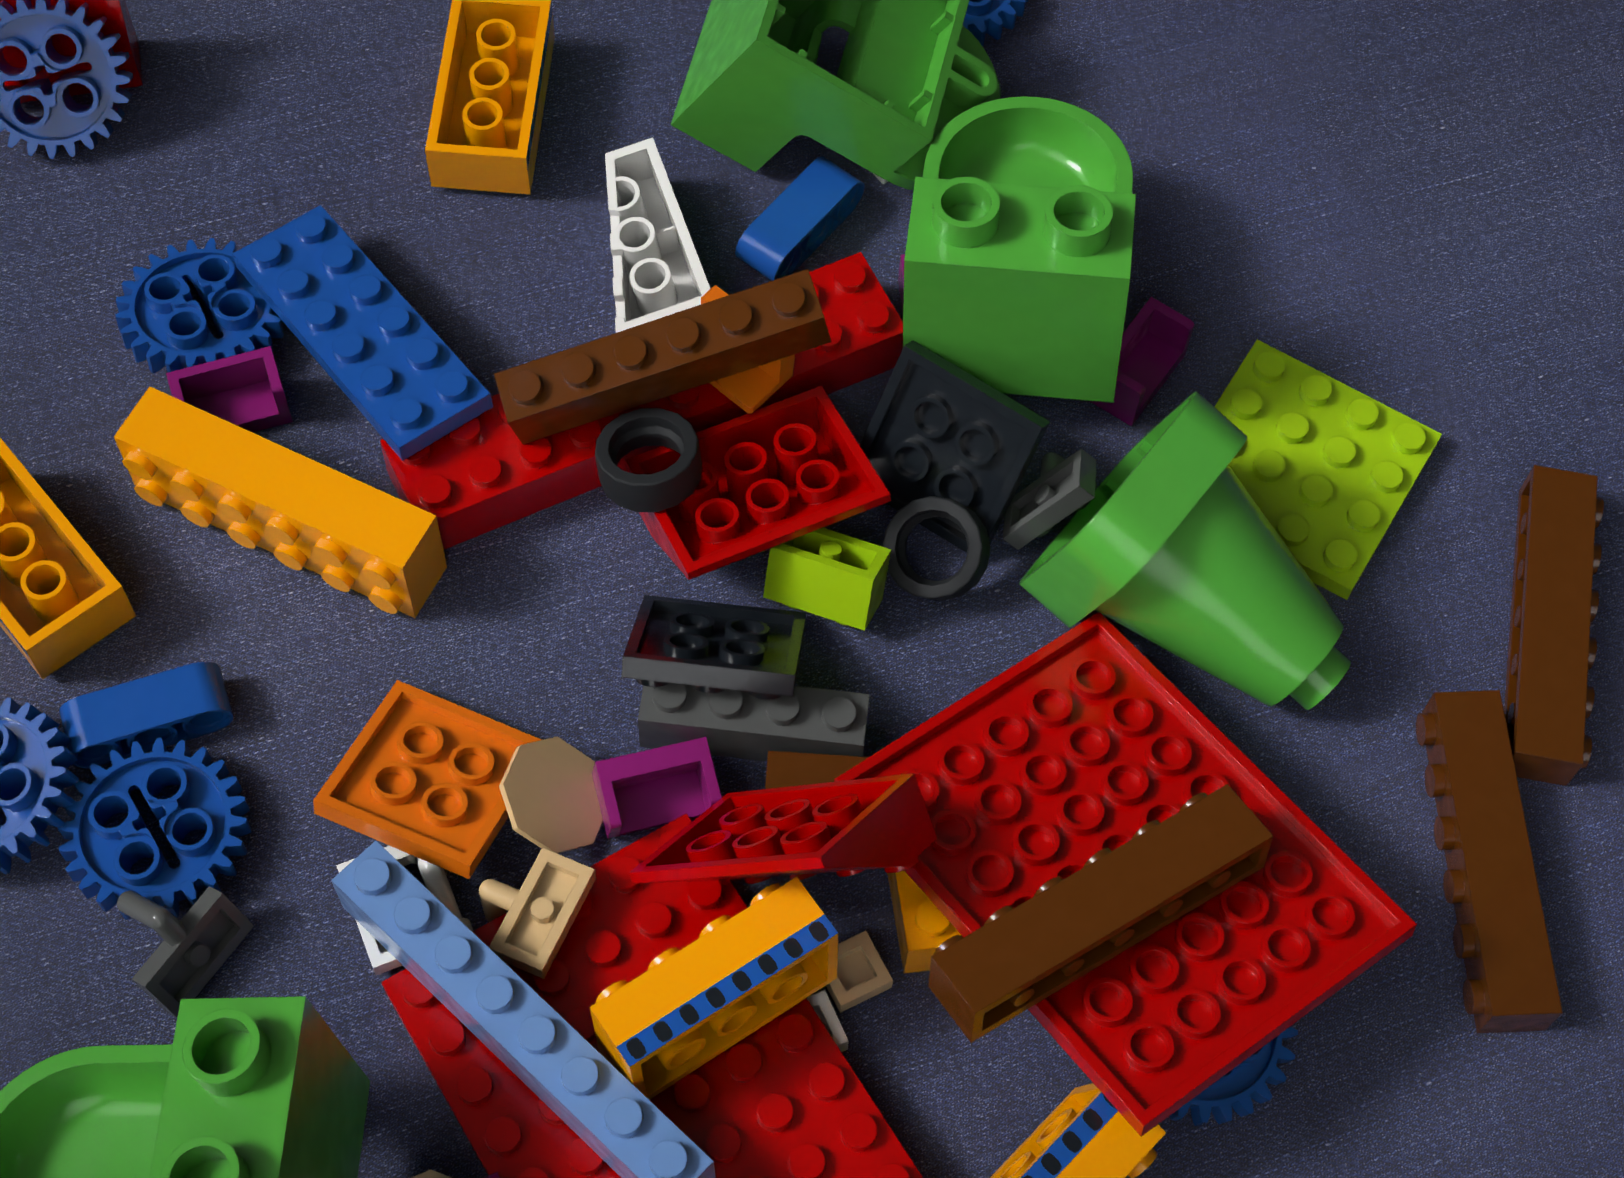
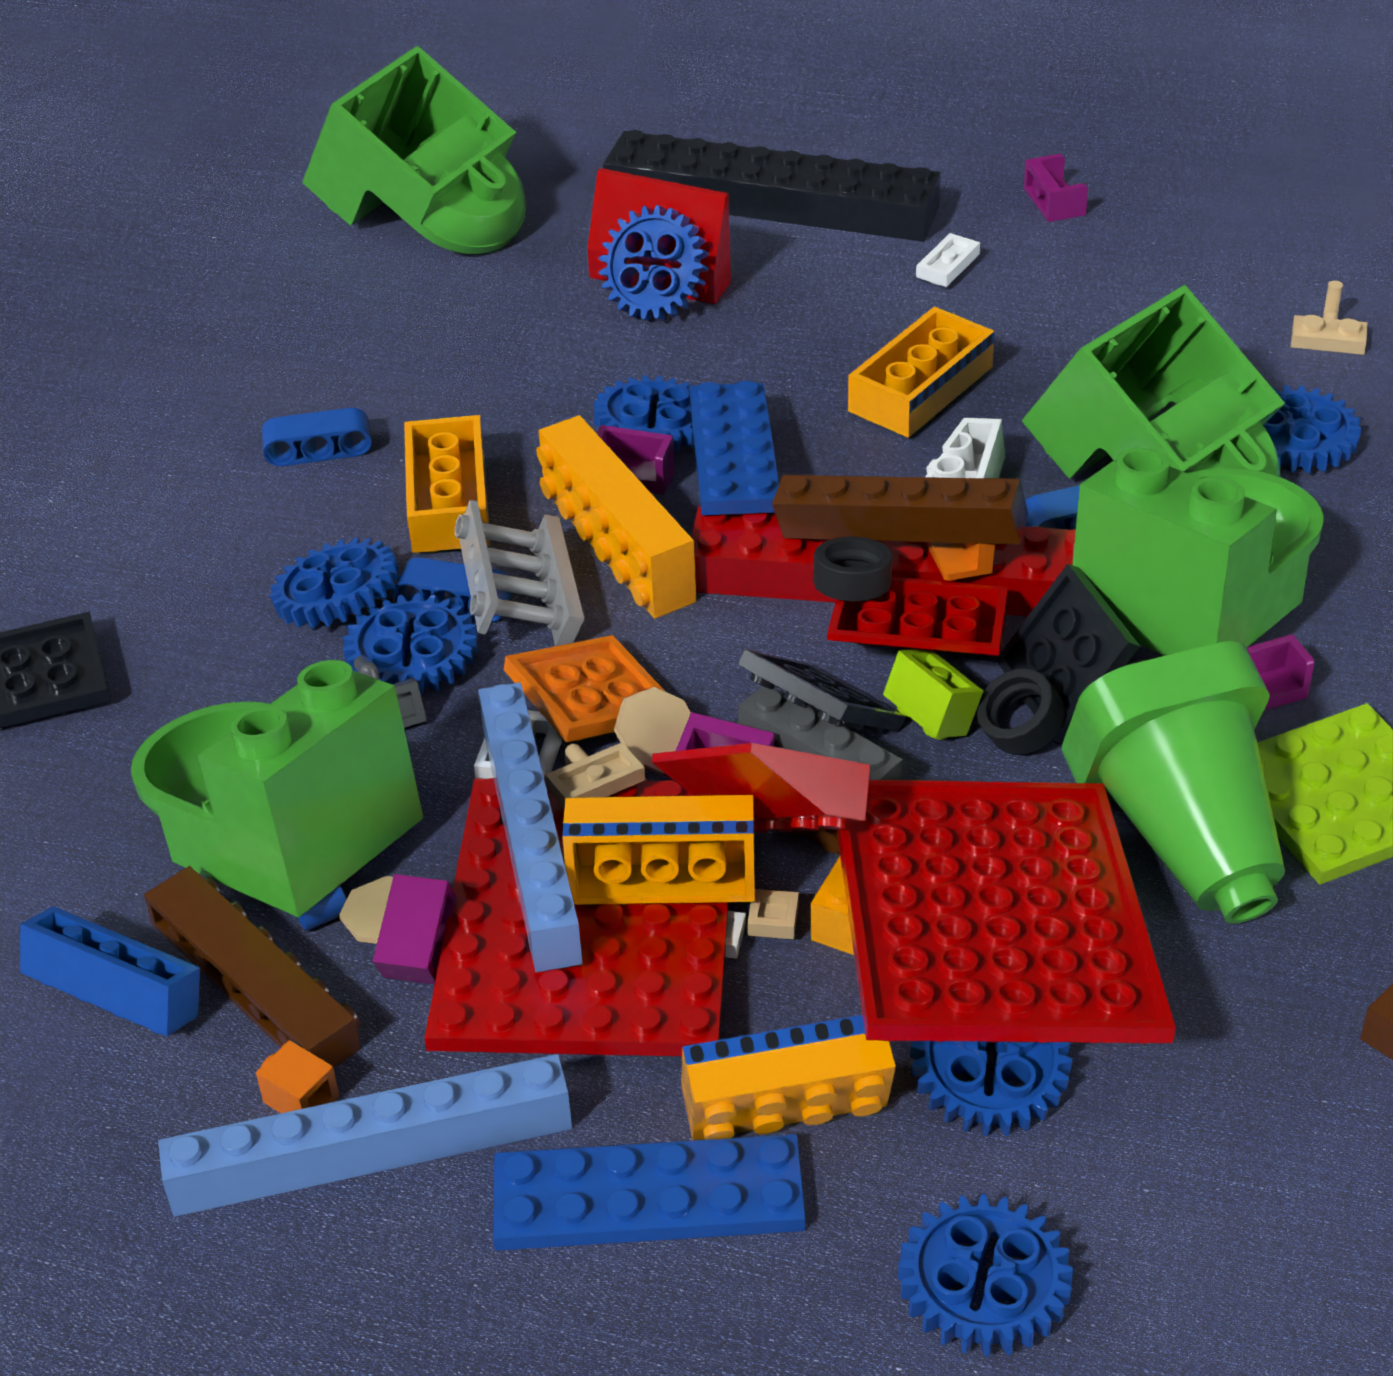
camera: 40 degrees right, 20 degrees down
reddish brown brick [928,784,1273,1043] -> none
reddish brown brick [1416,690,1563,1033] -> none
none -> light grey fence [455,500,584,646]

